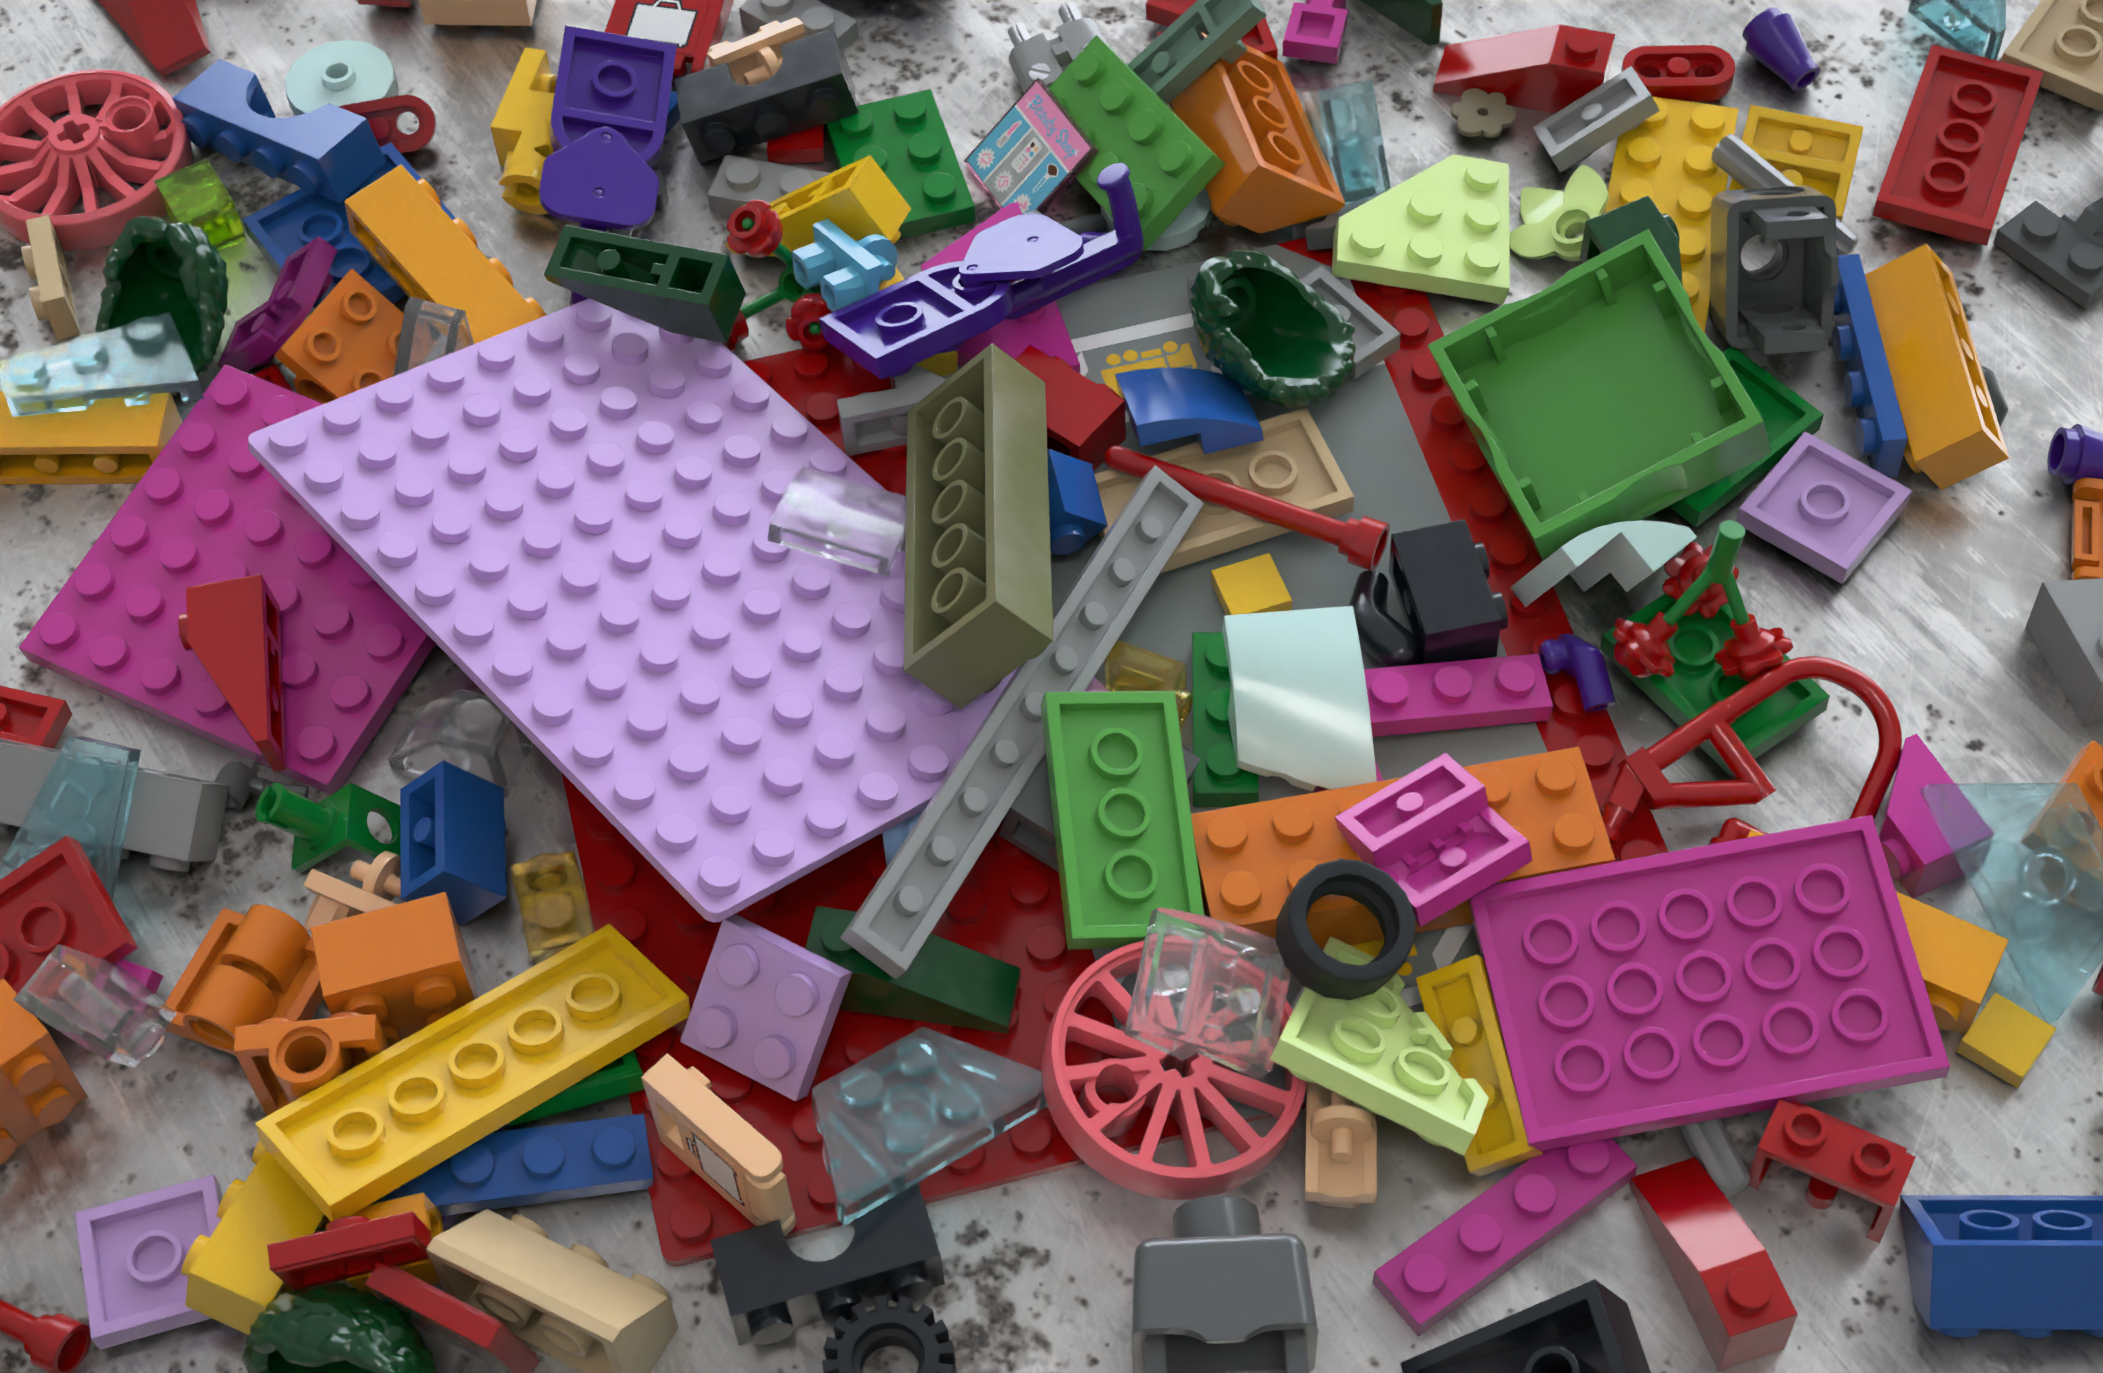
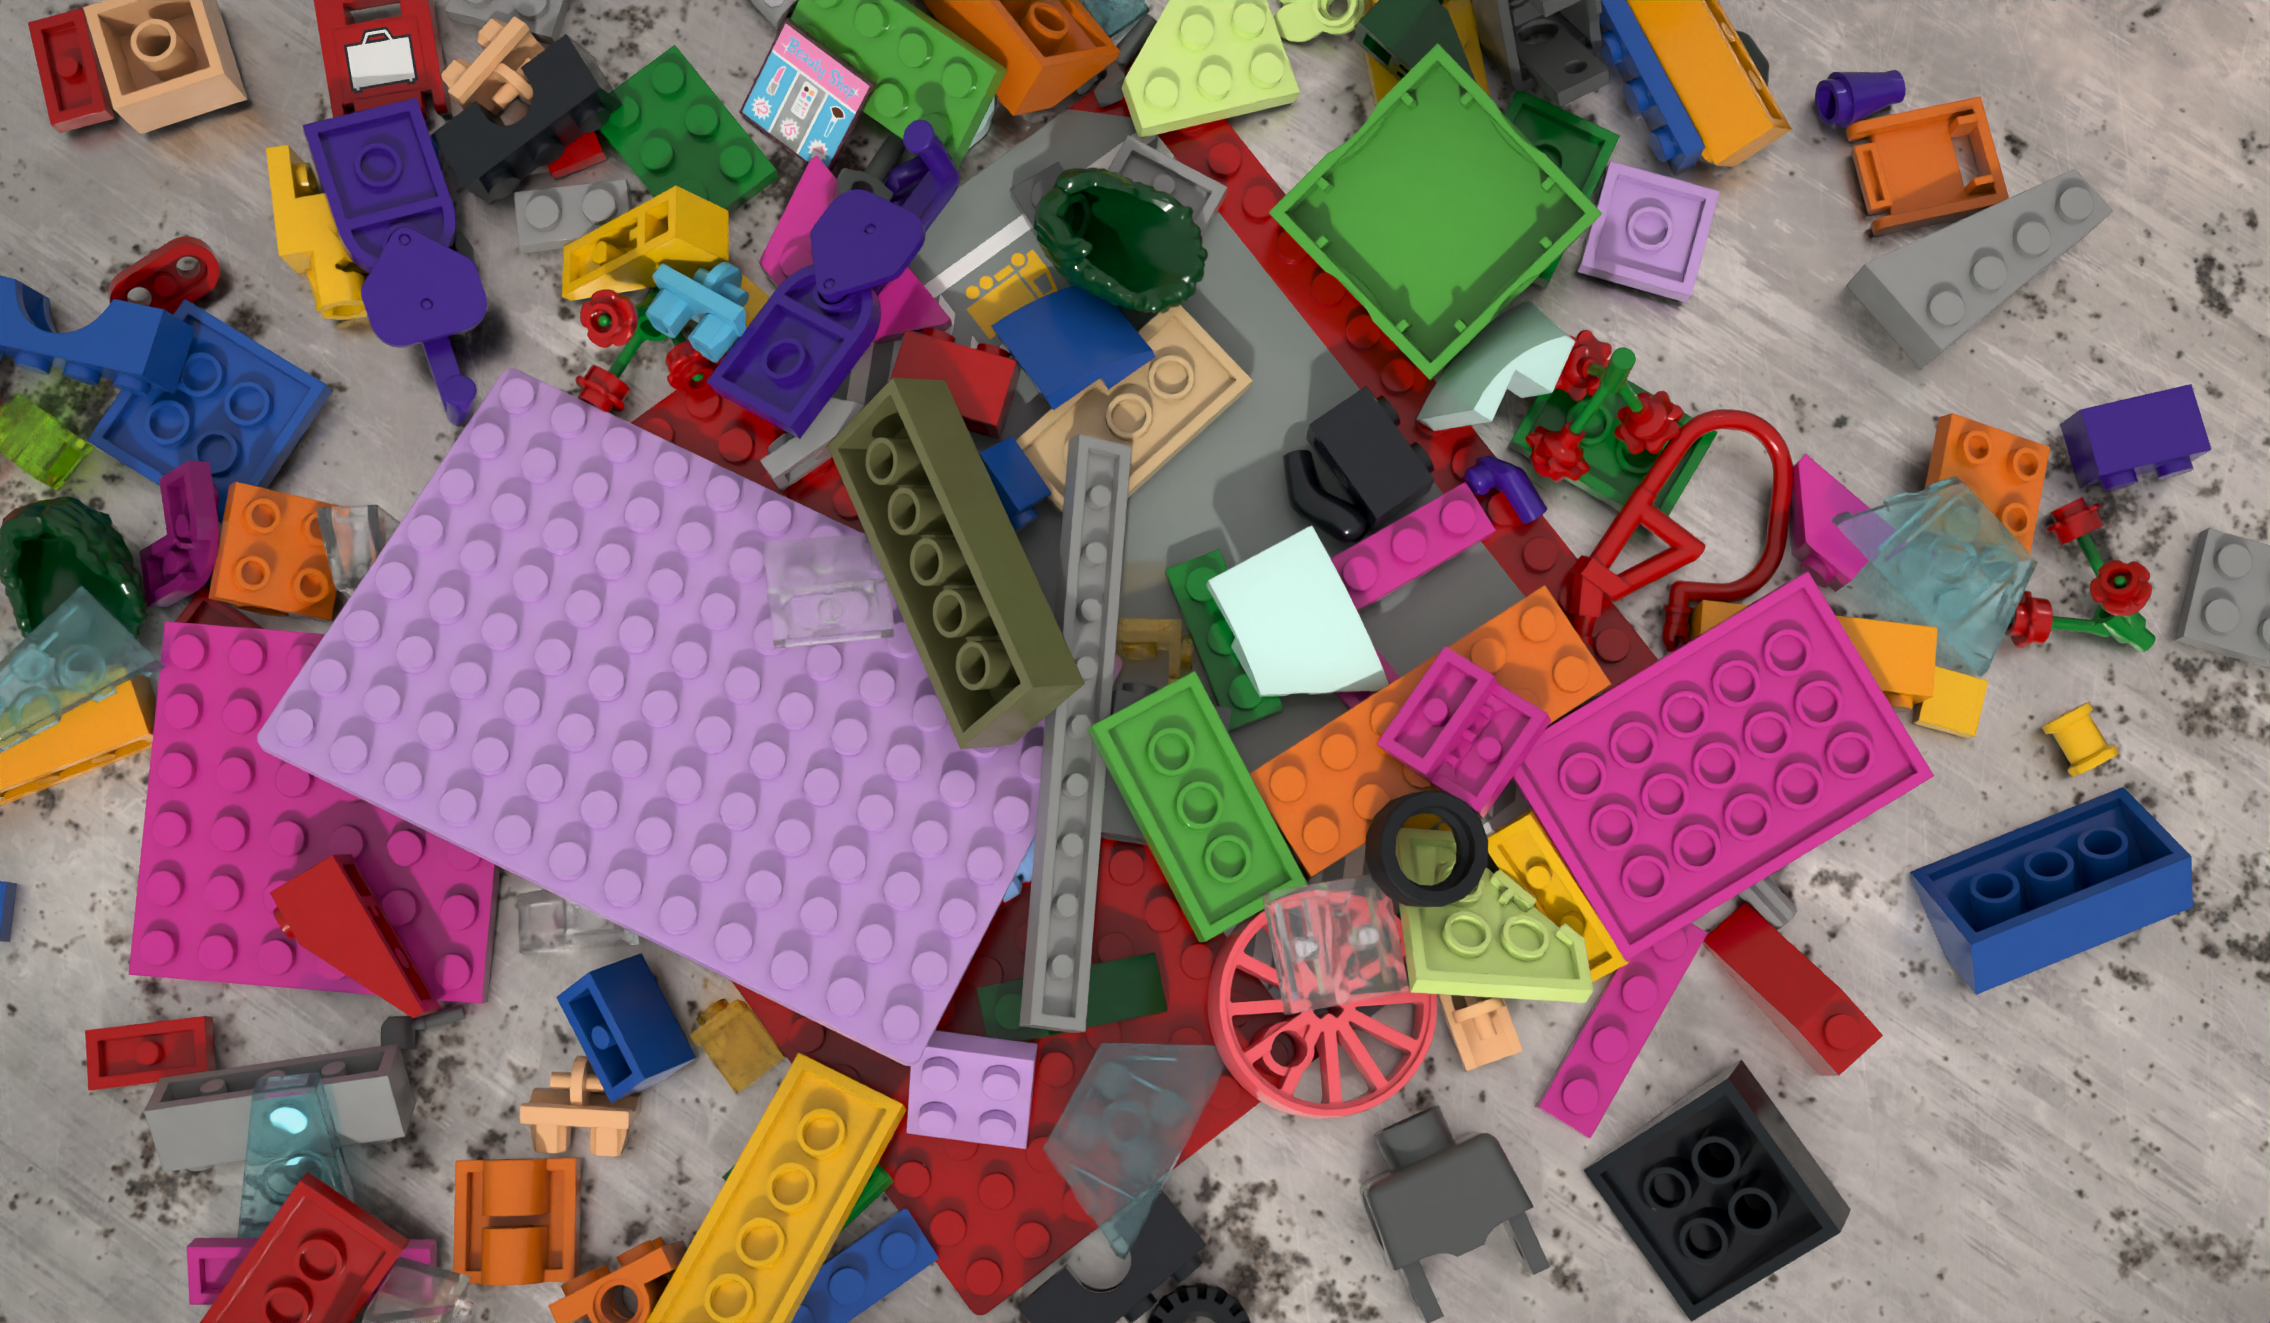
camera: 25 degrees left, 25 degrees up
green bracket [255,782,400,873] -> none
light aqua plate [285,40,397,116] -> none
orange brick [310,892,479,1047] -> none
light orange brick [344,164,546,351] -> none
slope [544,225,746,343] -> none
light nougat container [641,1053,796,1236] -> none
red piece [1104,445,1390,571] -> none
yellow tile [1211,553,1292,615] -> none
red window [1748,1099,1916,1243] -> none

